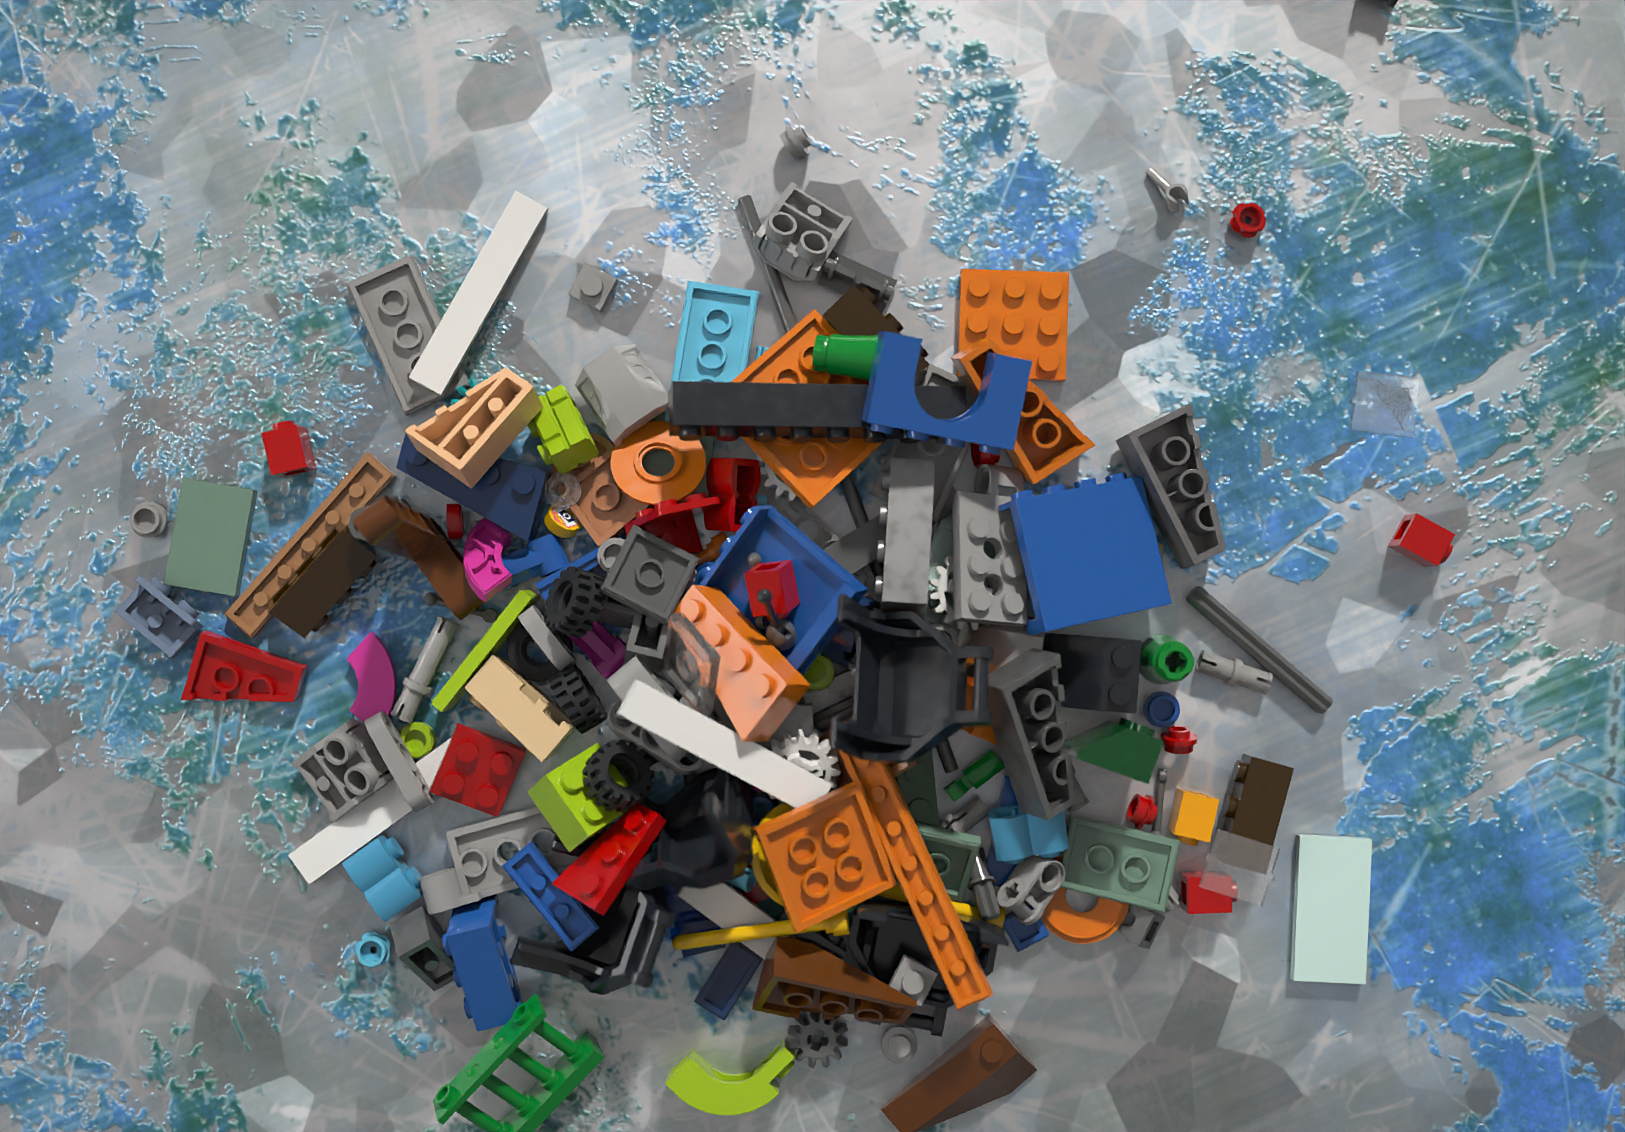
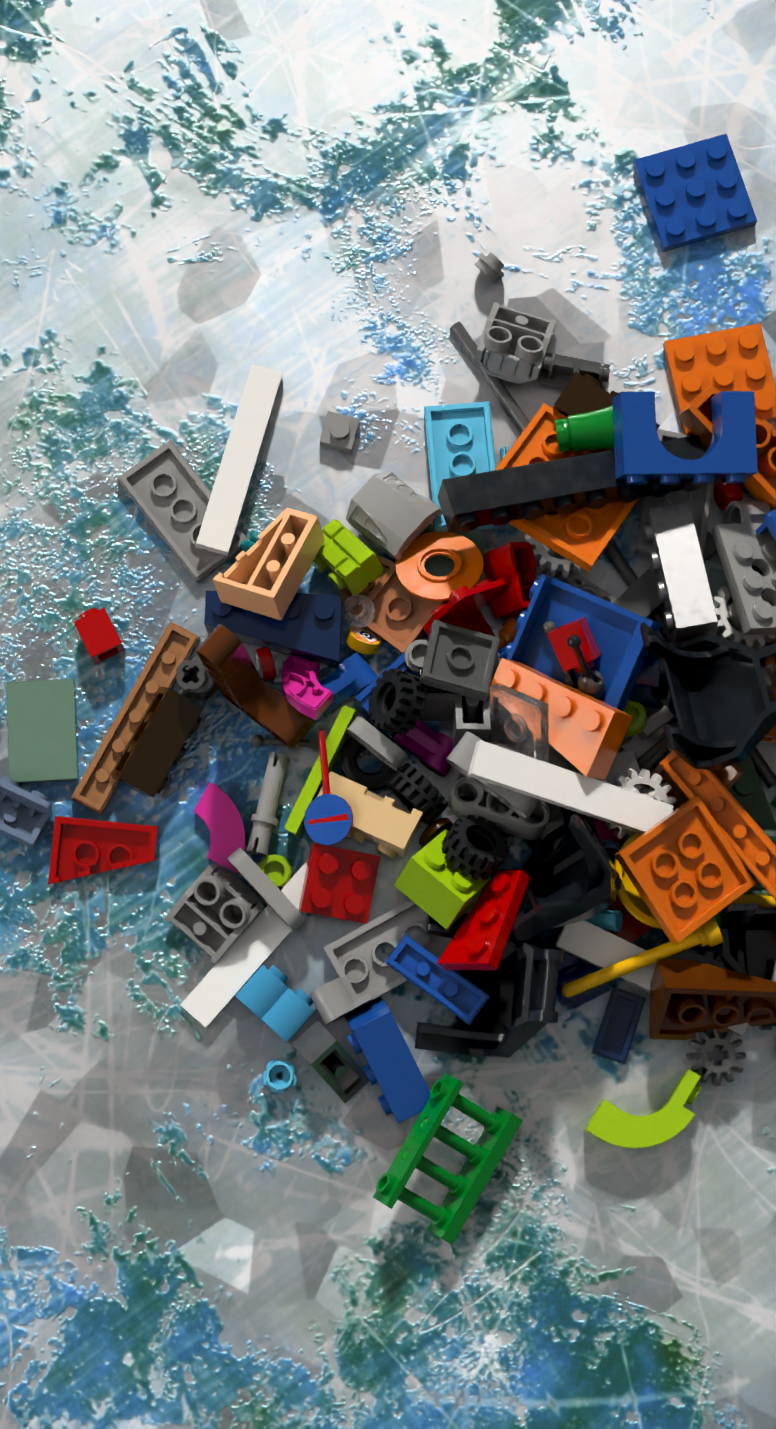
camera: 10 degrees left, 10 degrees down
none -> blue piece [304,730,354,846]
none -> reddish brown piece [419,818,453,848]
none -> blue plate [633,134,757,252]

